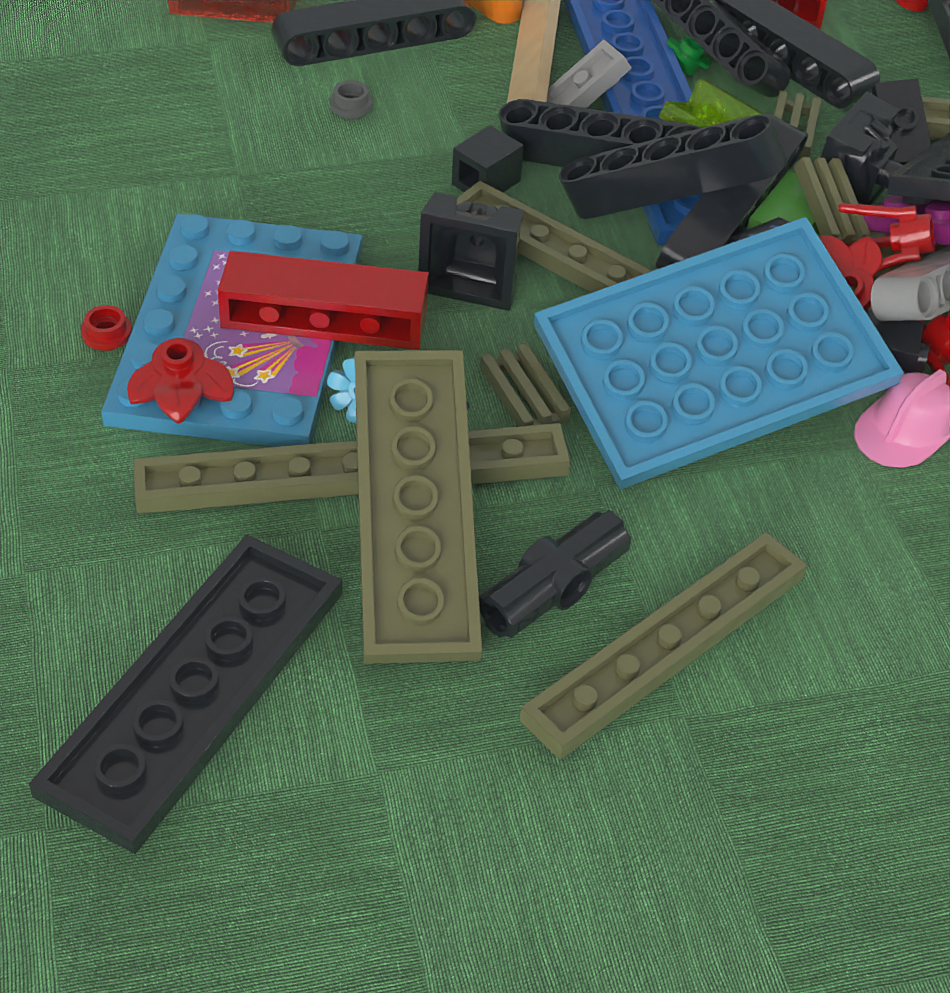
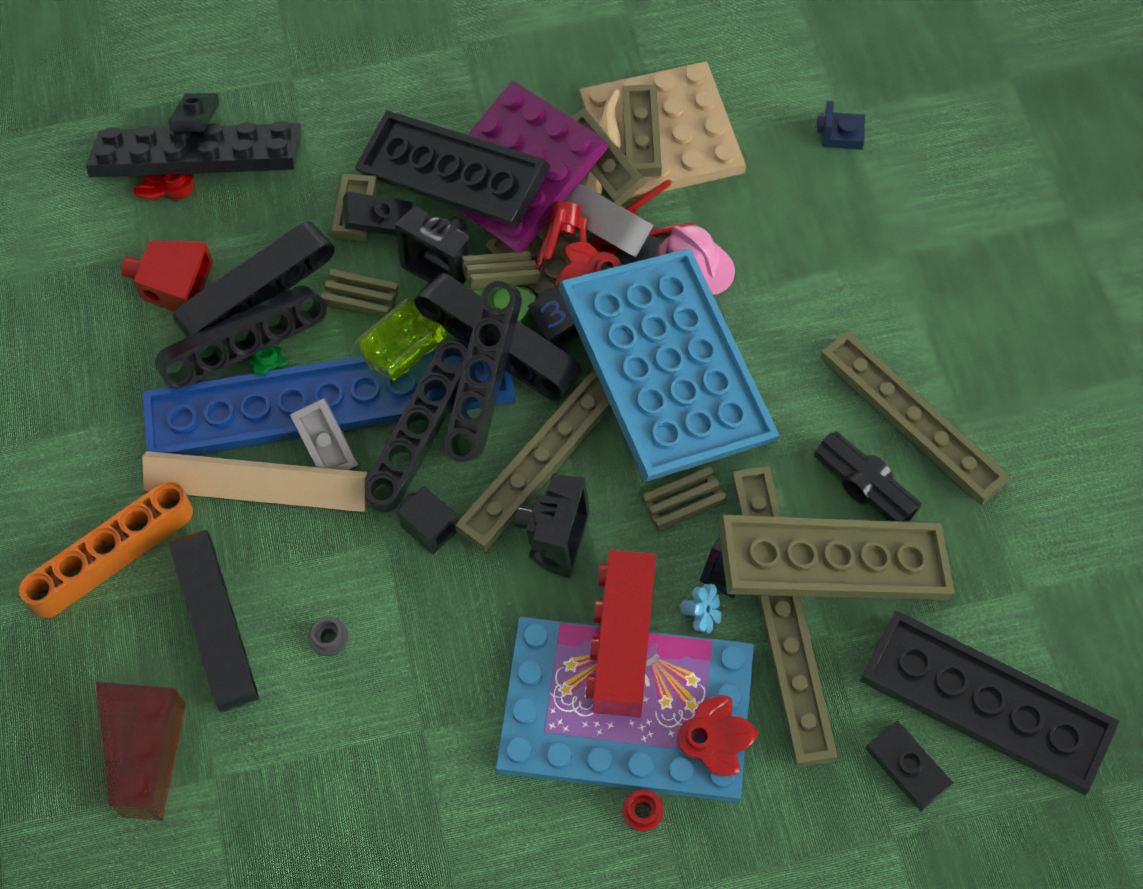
camera: 85 degrees left, 15 degrees up
none -> black plate [865,721,954,811]

